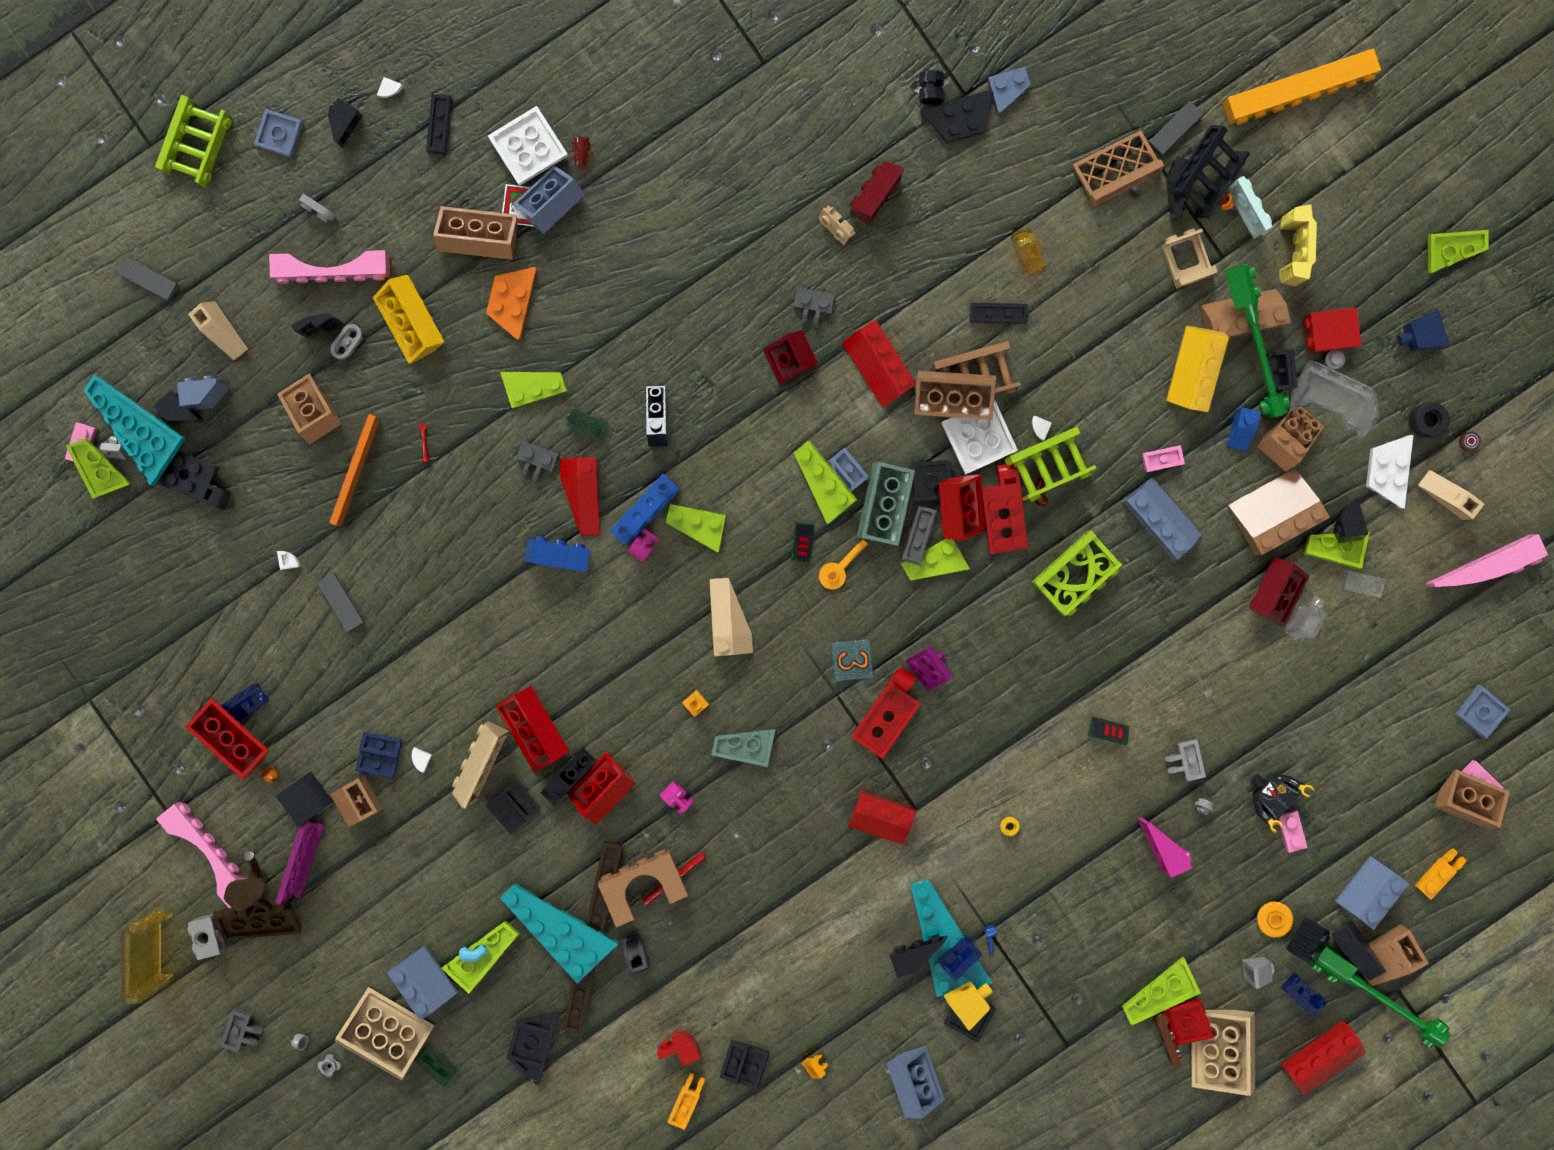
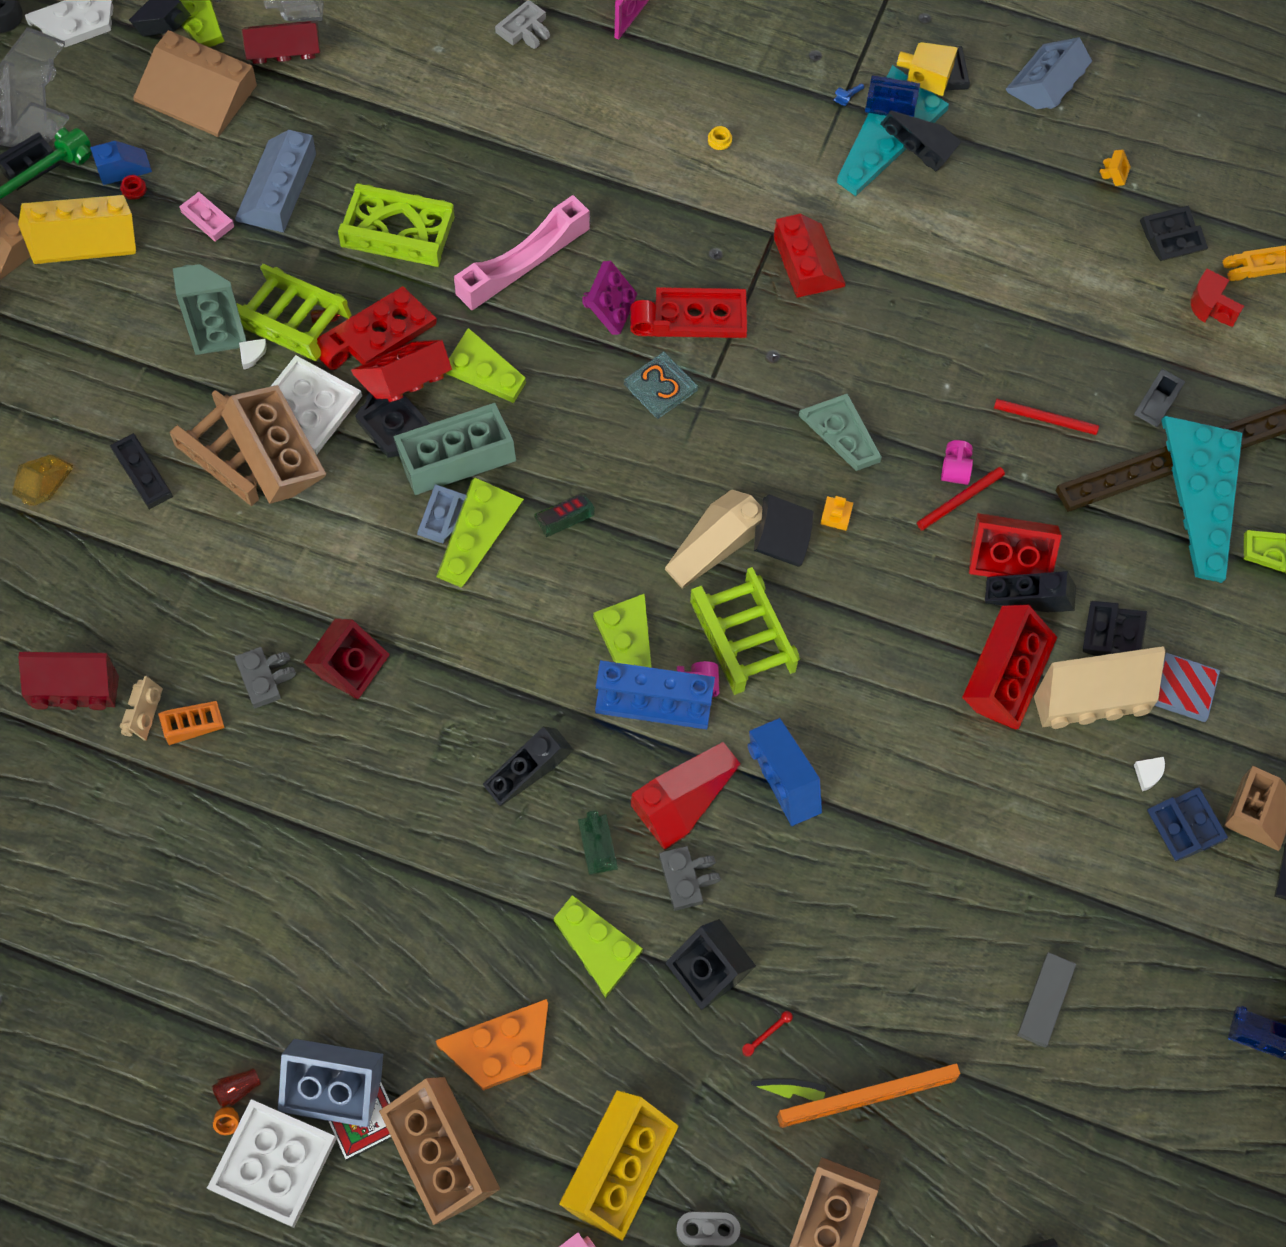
camera: 125 degrees left, 25 degrees down
white tile [277,551,301,570] -> none
medium nougat arch [598,850,688,927] -> none
light orange piece [819,539,868,589] -> none
red slope [842,319,916,408] -> none
dark grey tile [902,506,937,566] -> none
slope [1087,717,1129,746] -> none
medium nougat slope [1257,402,1324,472] -> none
none -> red plate [120,175,147,200]
none -> orange slope [158,701,225,745]
none -> sand green slope [173,264,247,355]
none -> orange hinge [213,1107,239,1135]
none -> bright pink arch [454,195,590,310]
none -> black slope [665,919,756,1010]
none -> lime fence [690,567,800,695]
none -> sticker [751,1079,827,1101]
none -> black slope [754,494,814,567]
none -> red bar [917,467,1005,531]
none -> tile [1154,653,1220,722]

